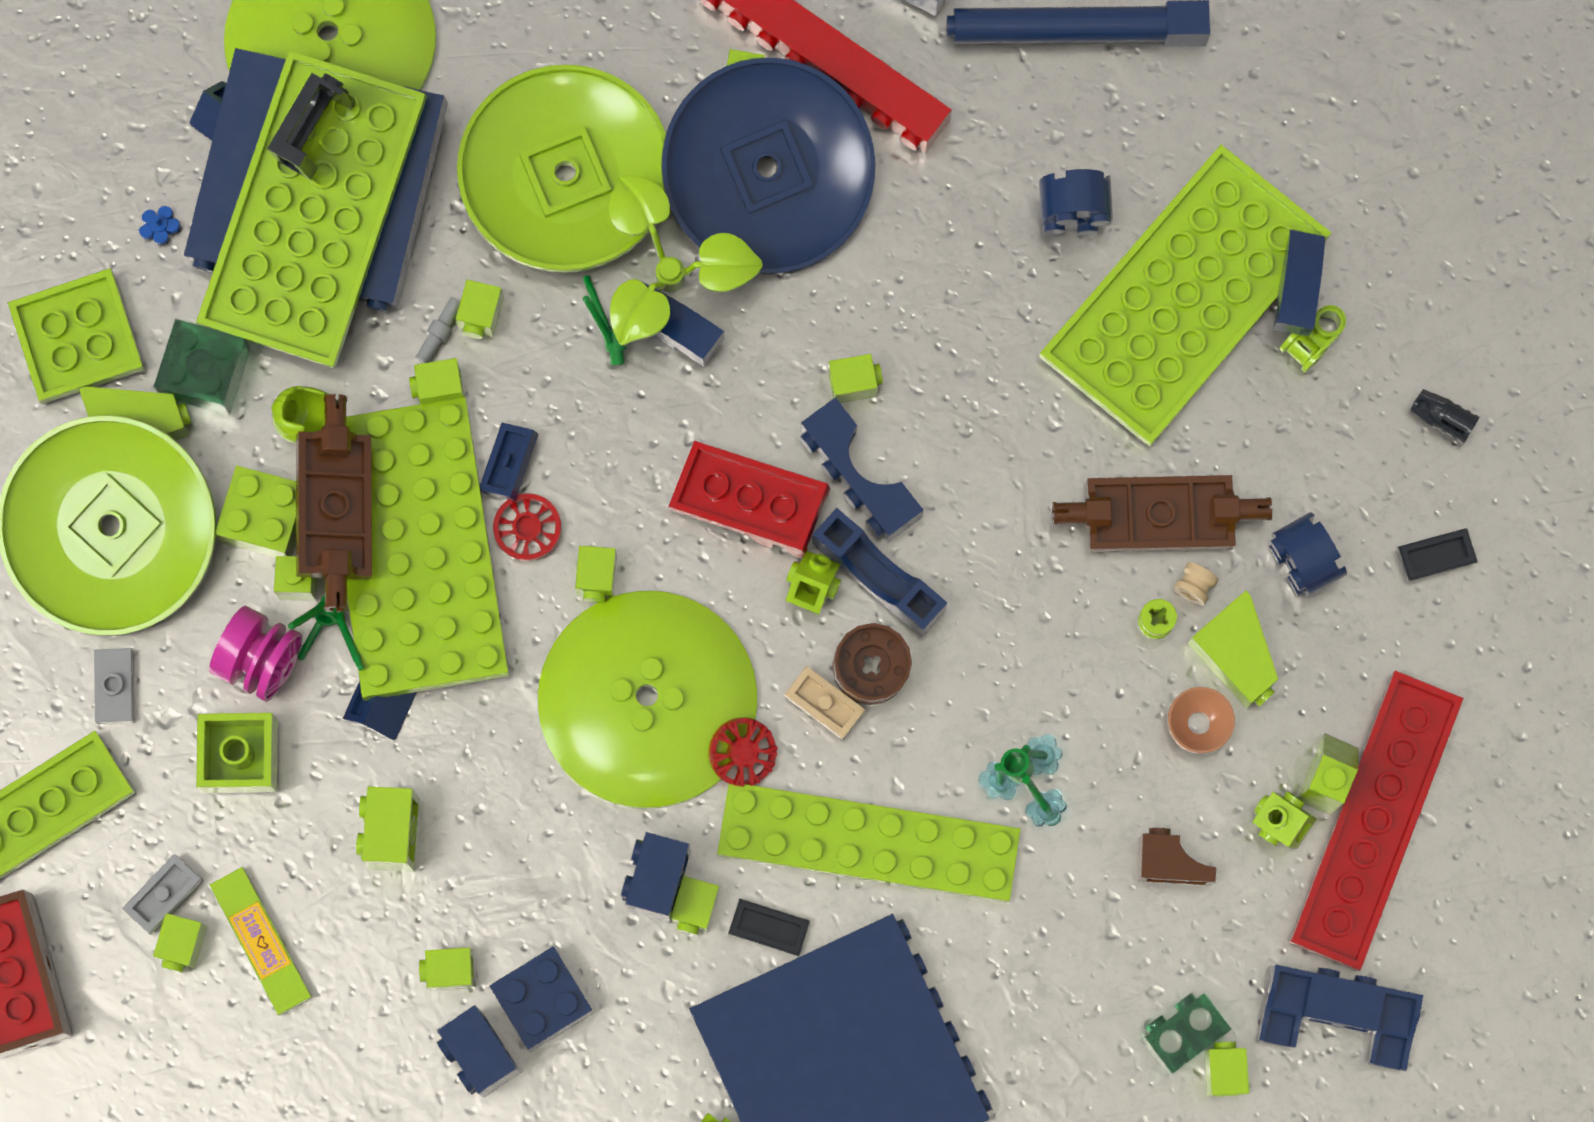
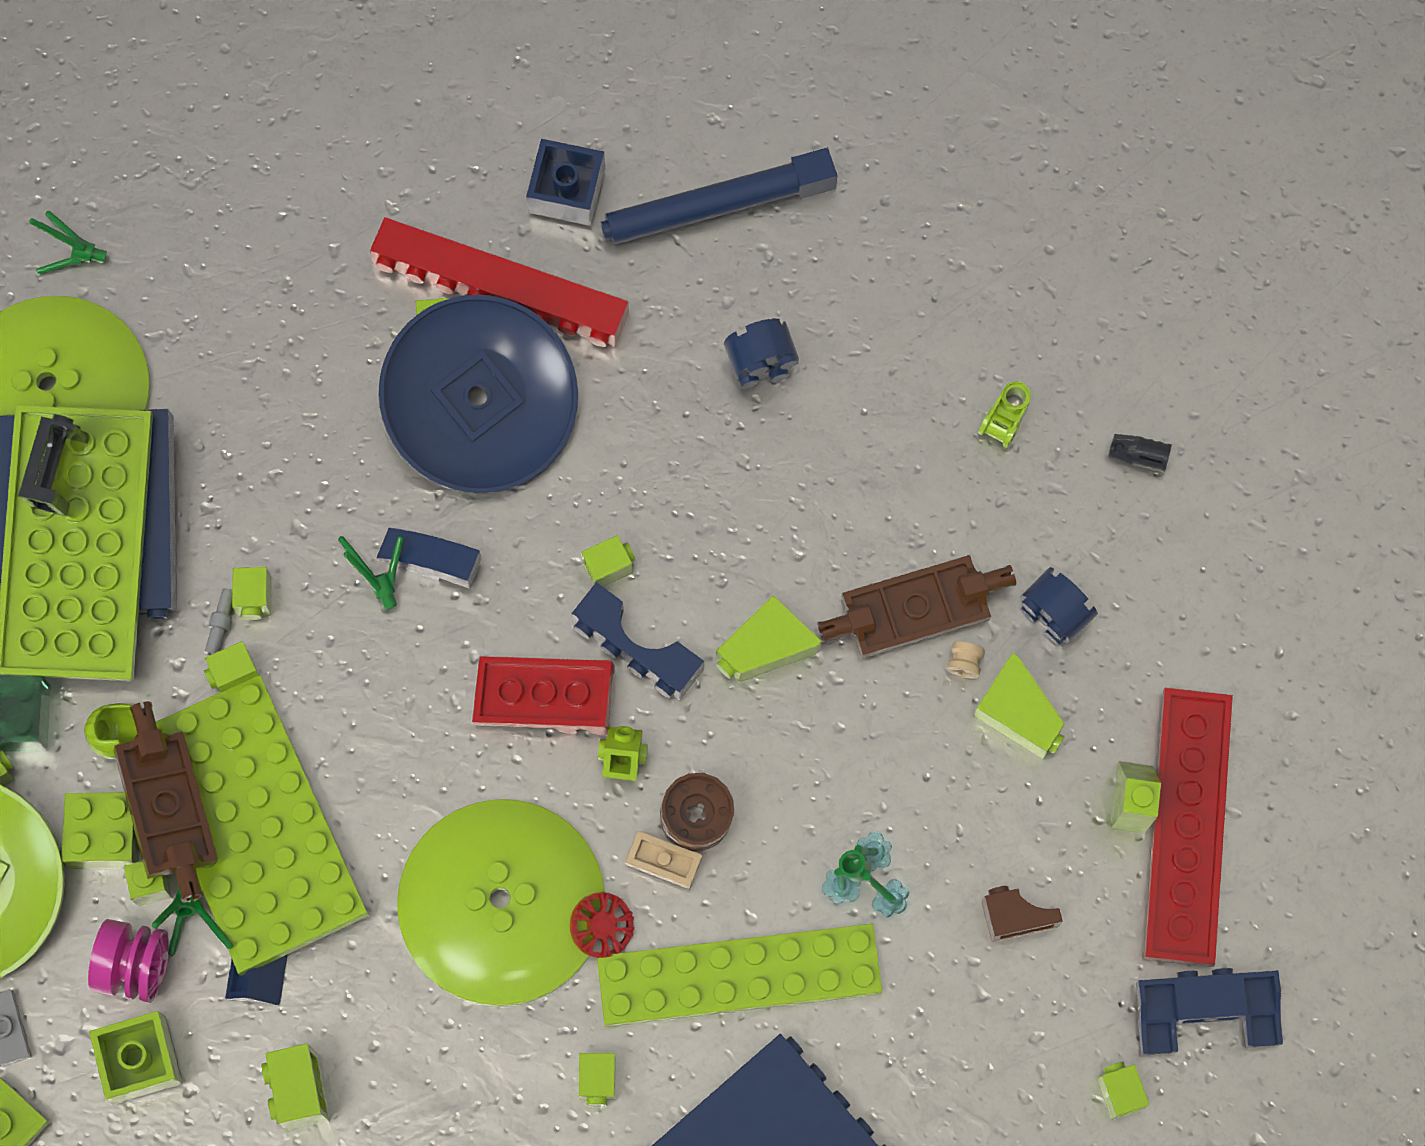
camera: 15 degrees left, 5 degrees down
lime dish [457,64,666,272] -> none
dark blue plate [479,422,539,501] -> none
red wheel [493,493,561,562] -> none
lime brick [575,545,617,603] -> none
lime plant [609,175,763,346] -> none
dark blue brick [621,832,691,923] -> none
black tile [728,898,810,956] -> none
dark blue arch [812,508,948,638] -> none
lime plate [1039,144,1332,447] -> none
lime wheel [1138,599,1177,640] -> none
clear green brick [1141,993,1232,1076] -> none
nougat piece [1167,687,1235,754] -> none
lime brick [1252,791,1317,849] -> none
dark blue slope [1273,229,1325,337] -> none
black tile [1397,528,1478,582] -> none
none -> lime slope [716,595,822,682]

